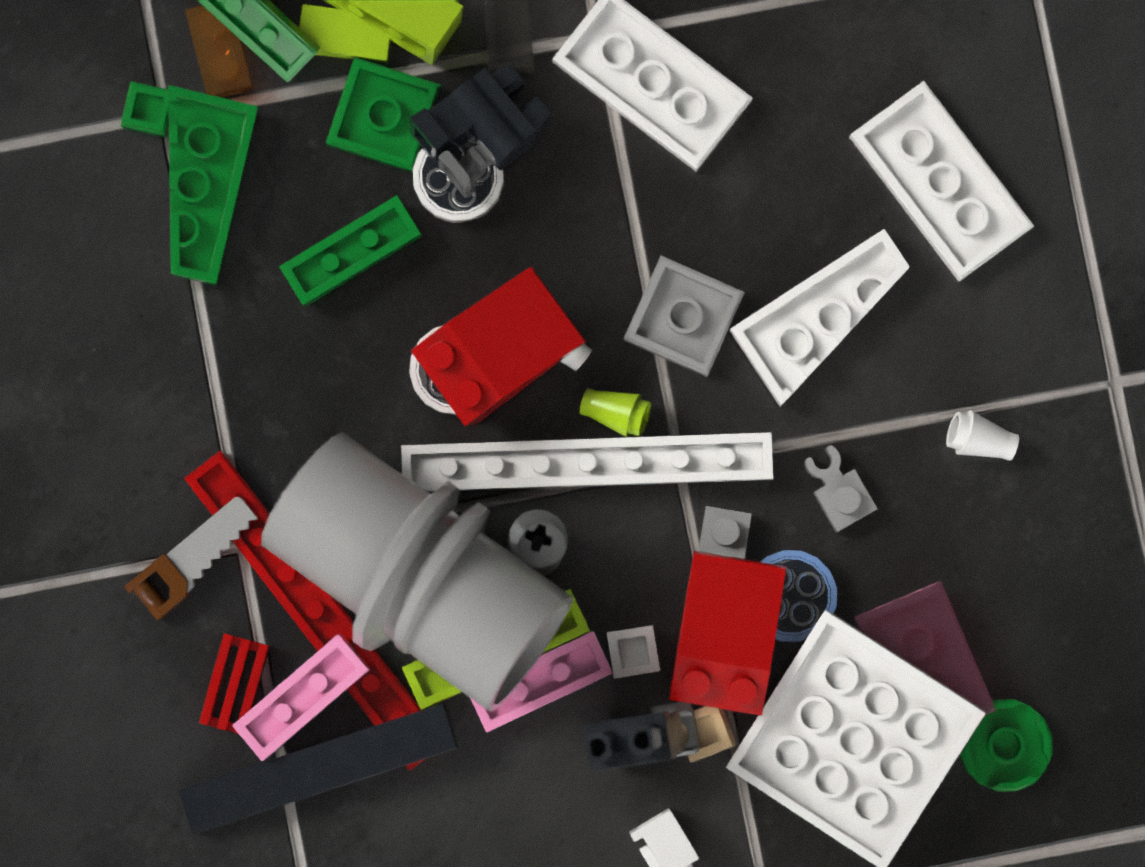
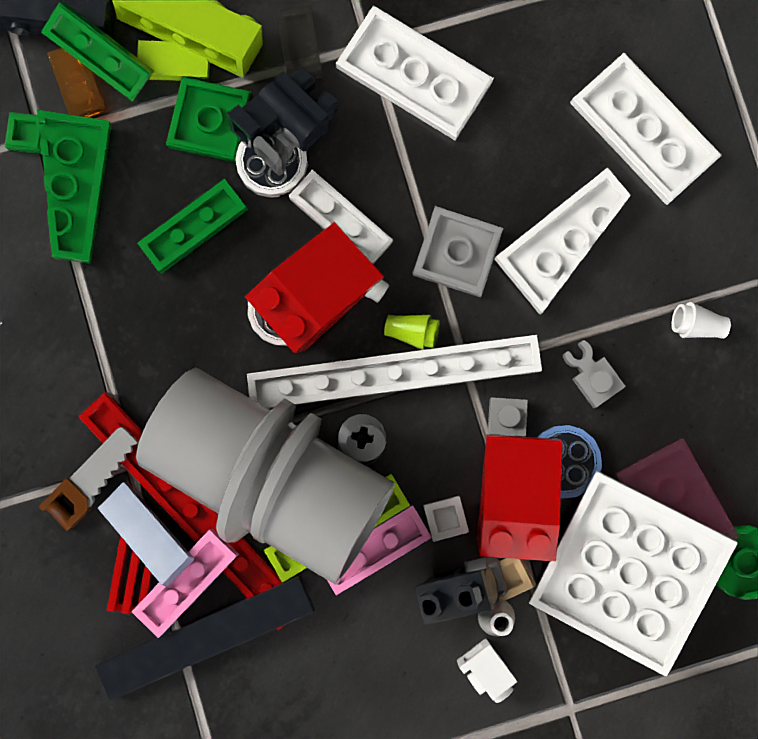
camera: 10 degrees left, 0 degrees up
none -> tile [98,482,194,587]
none -> white tile [289,170,393,264]
none -> white cone [478,599,515,636]

